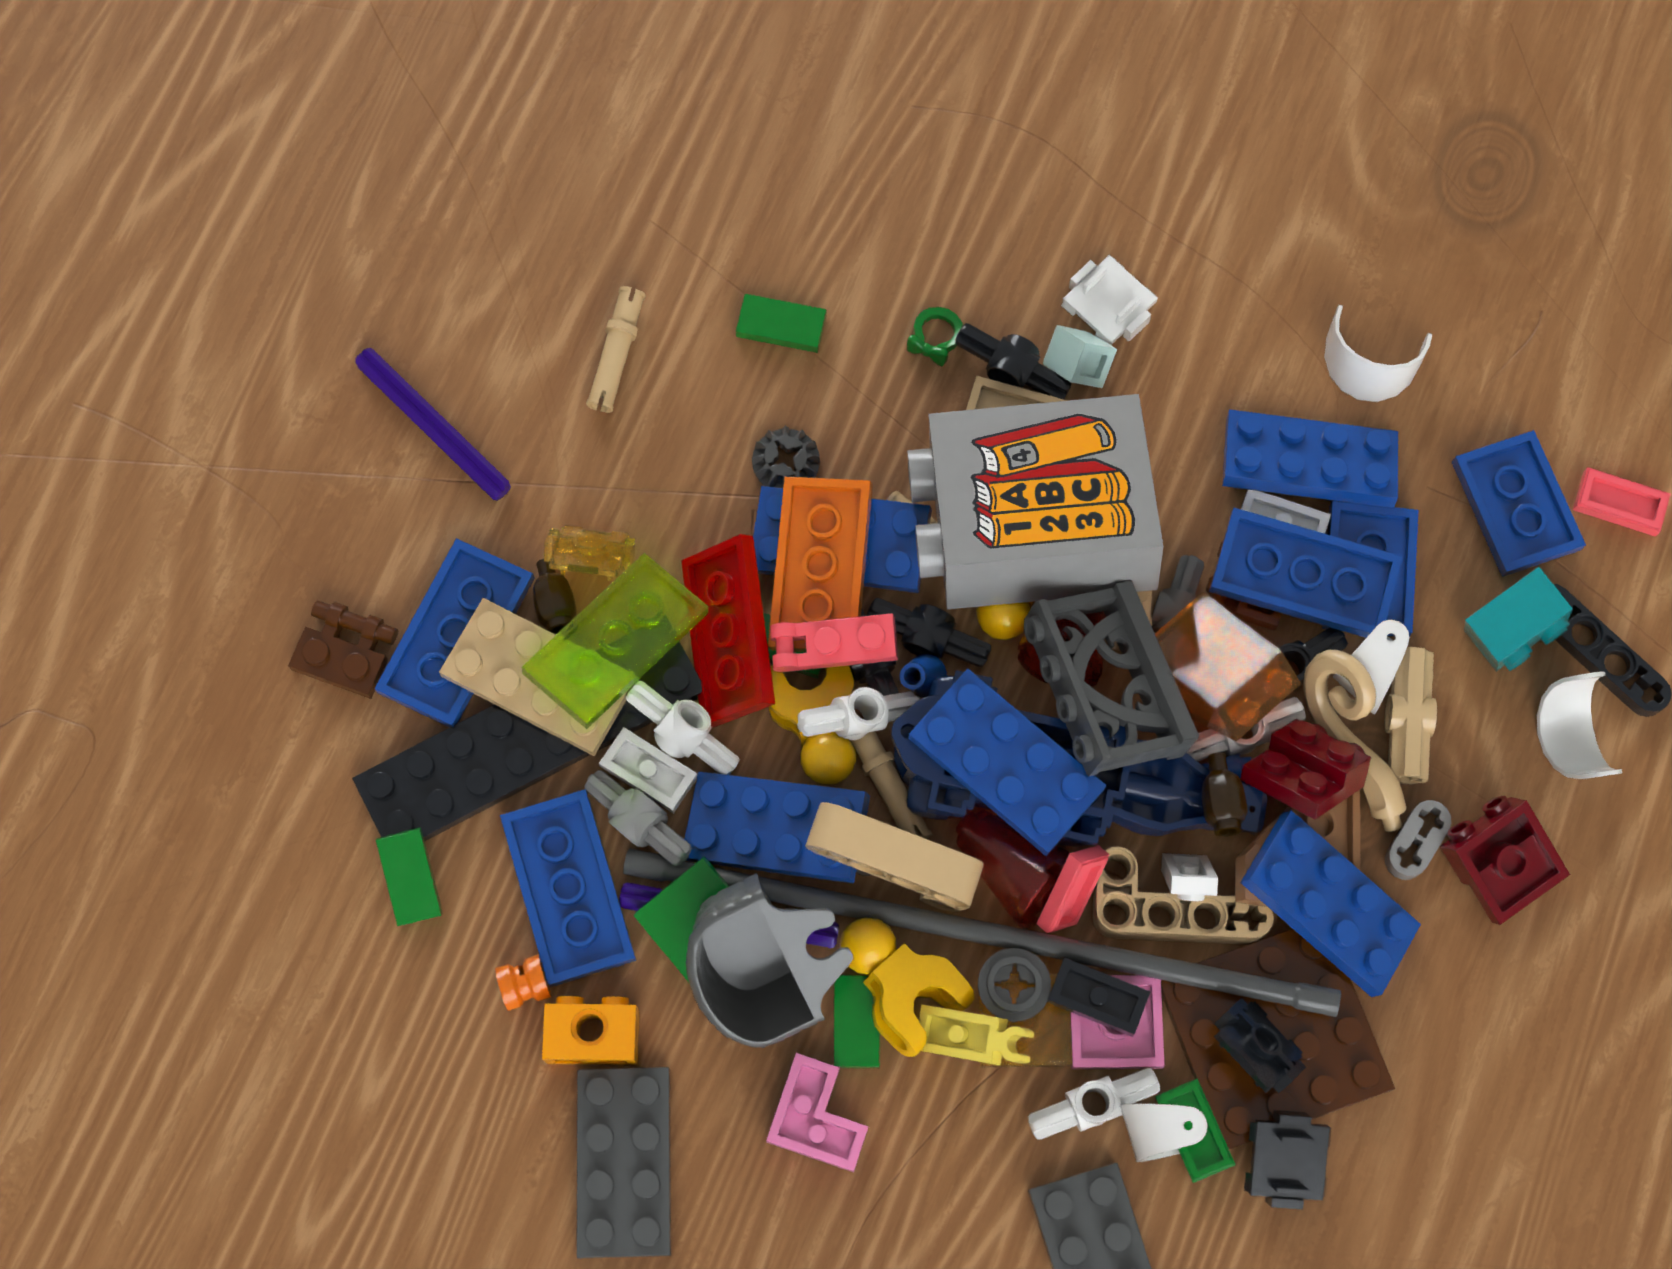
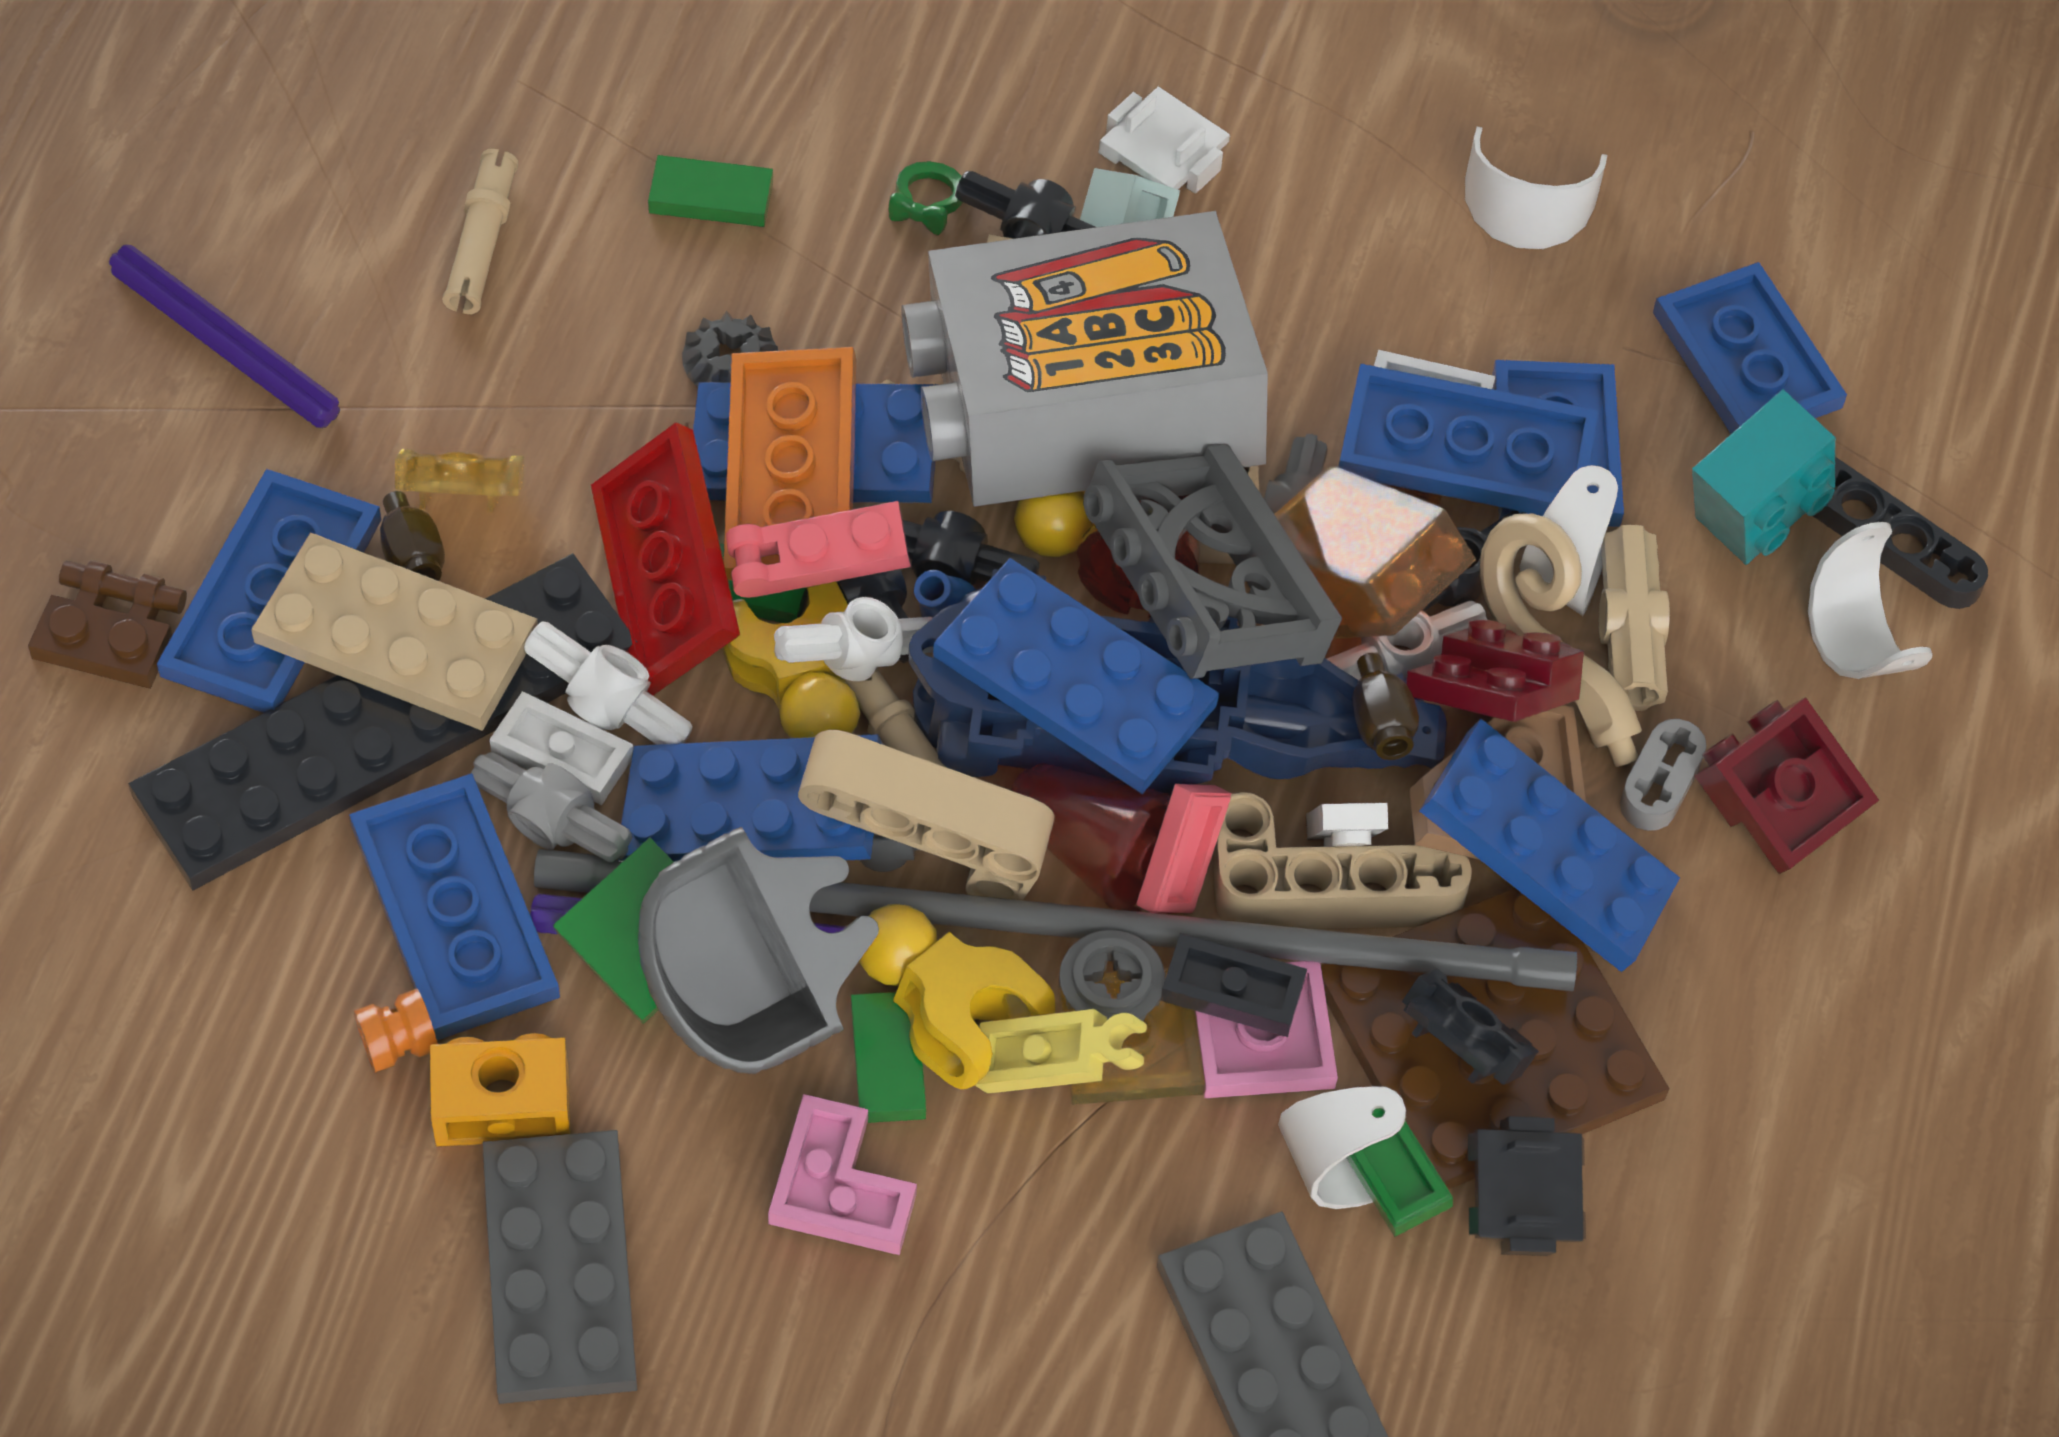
camera: 10 degrees left, 15 degrees down
green tile [376,827,443,927] -> none
clear neon green tile [522,553,709,729] -> none
white axle [1028,1068,1160,1140] -> none
blue plate [1222,409,1398,508] -> none
coral tile [1573,467,1671,537] -> none

